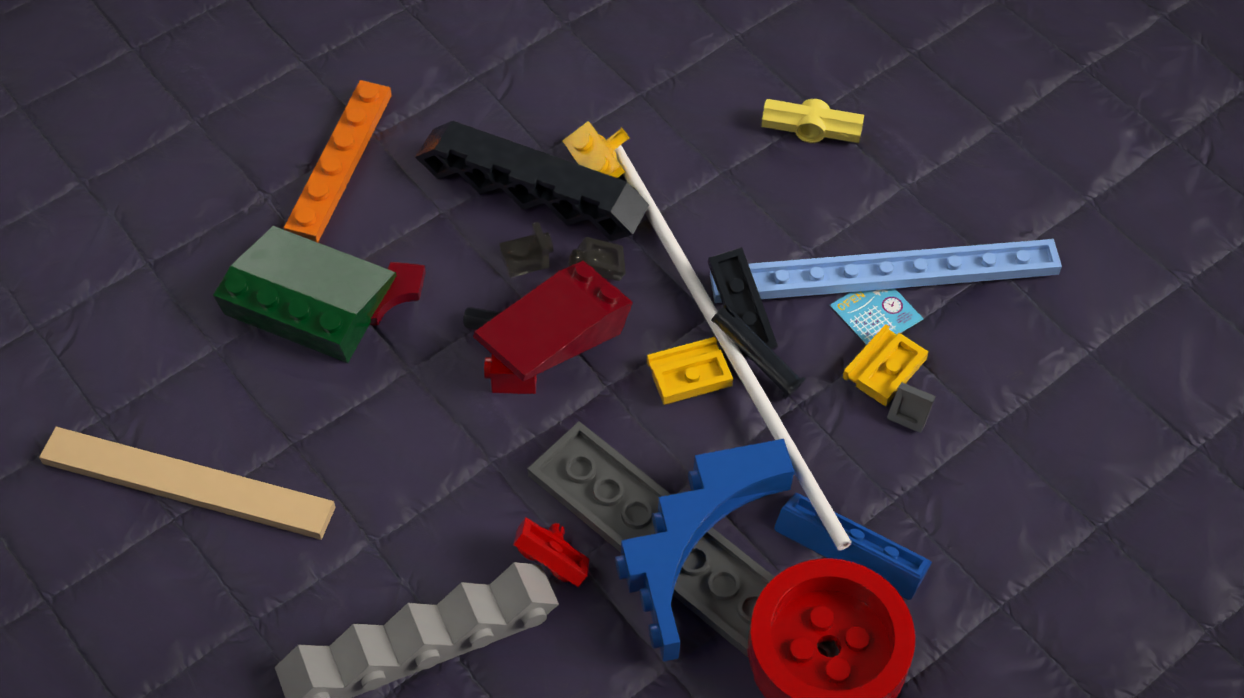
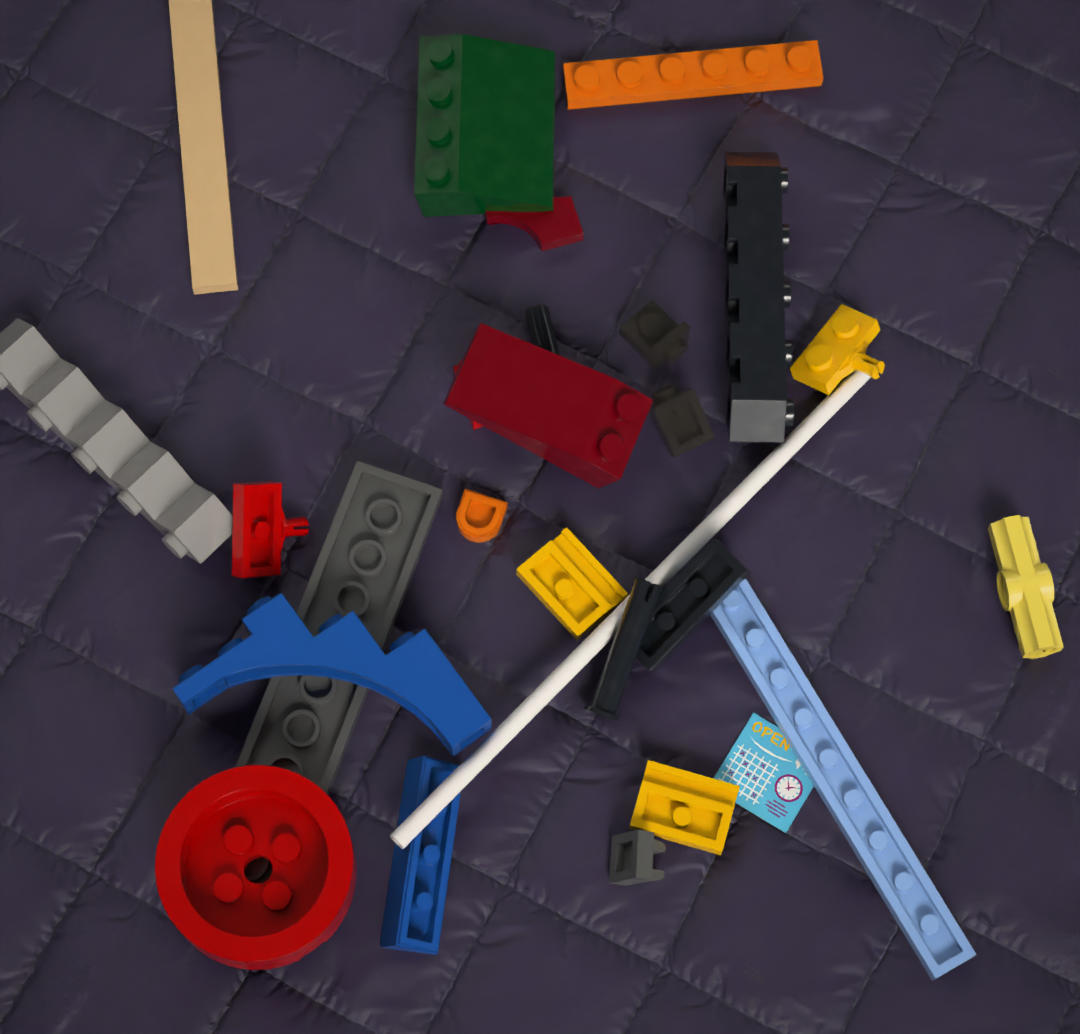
camera: 65 degrees right, 15 degrees up
none -> orange tile [456,489,508,543]

